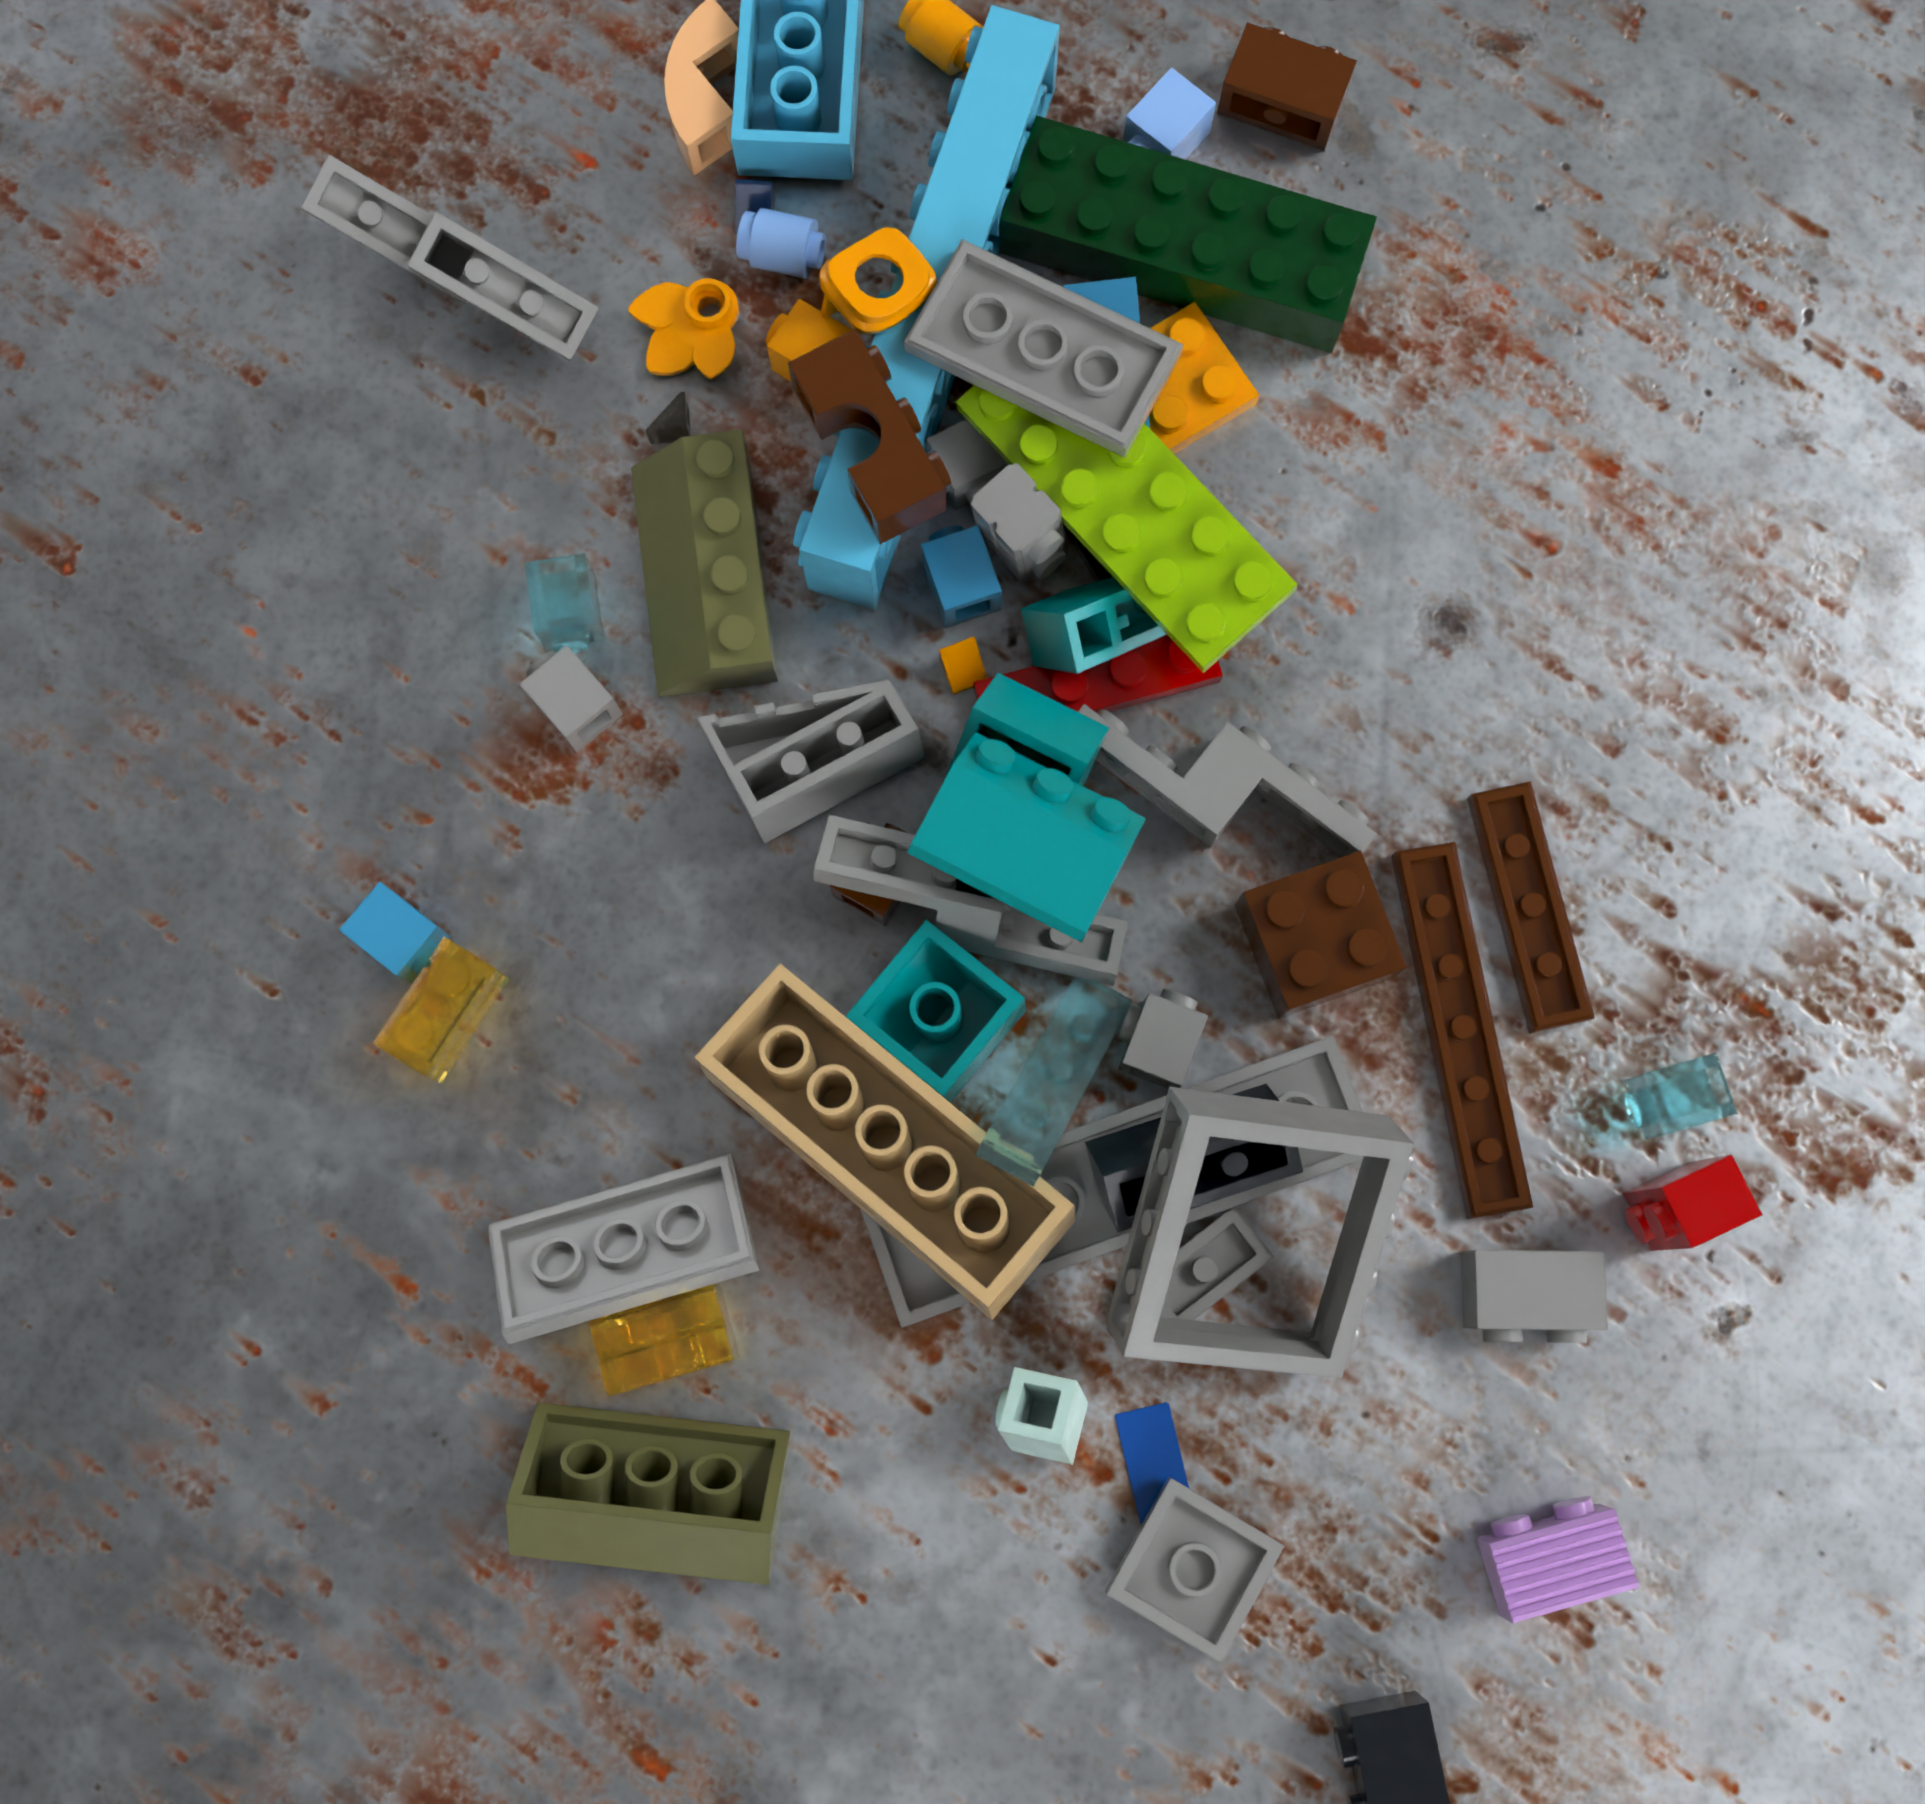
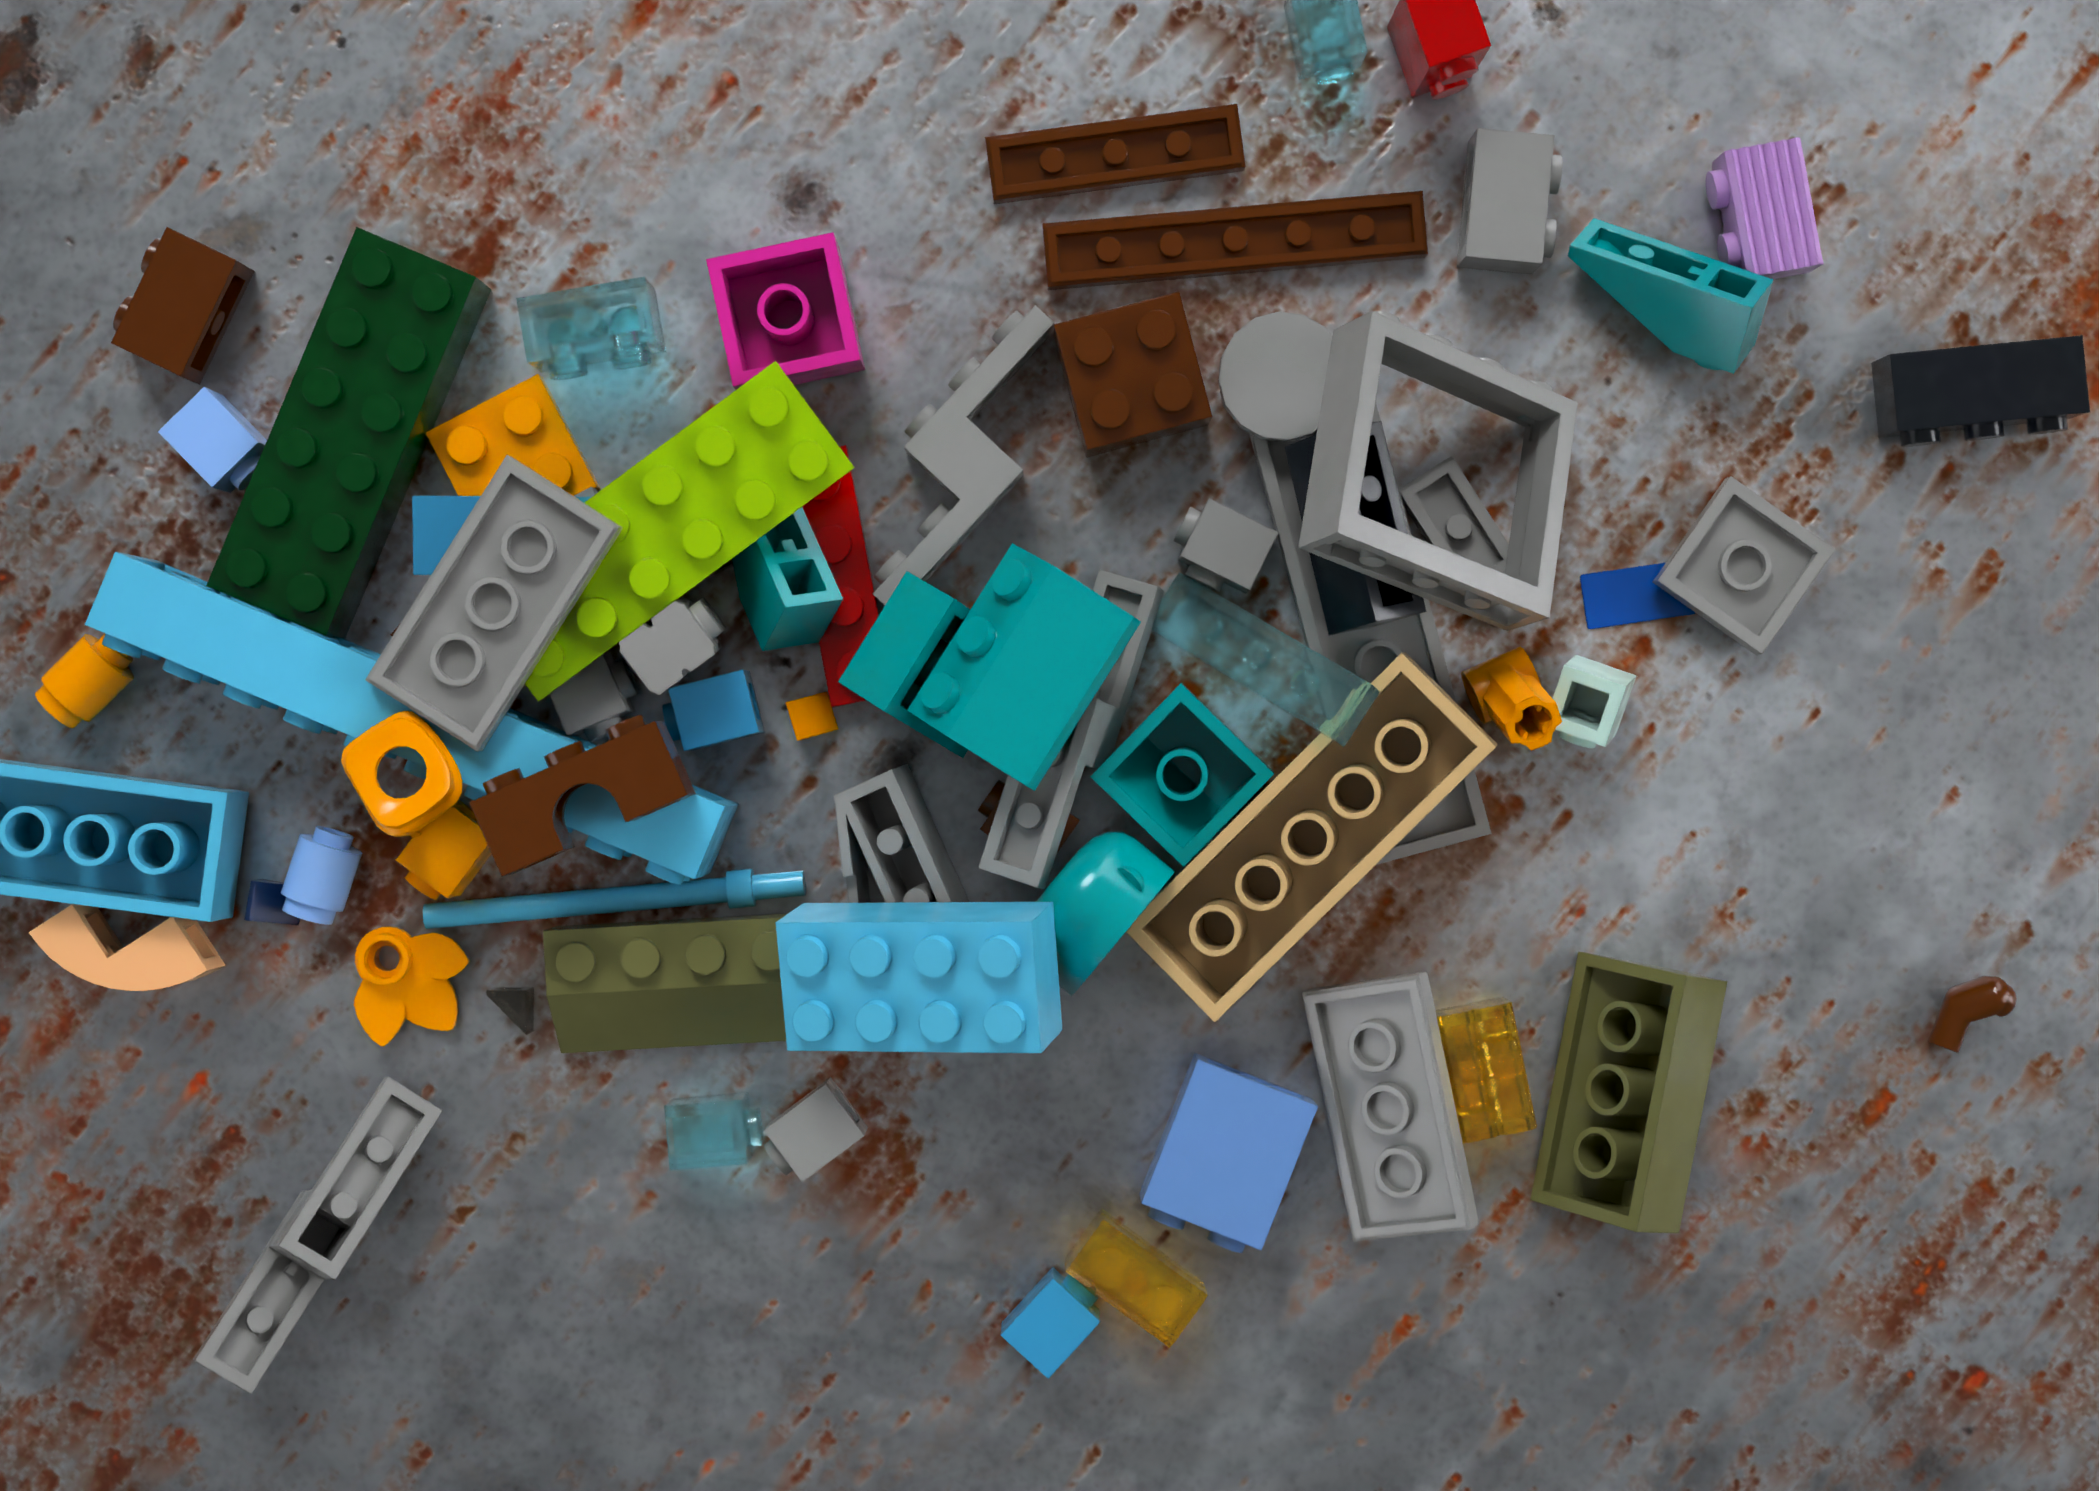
camera: 90 degrees left, 10 degrees up
none -> medium azure bar [423,869,806,929]
none -> clear light blue brick [516,276,666,380]
none -> dark pink brick [706,232,865,390]
none -> medium azure brick [775,902,1063,1053]
none -> teal piece [1036,832,1175,996]
none -> medium blue brick [1139,1053,1318,1253]
none -> light grey tile [1218,311,1332,442]
none -> light orange piece [1461,646,1562,751]
none -> teal slope [1568,218,1773,374]

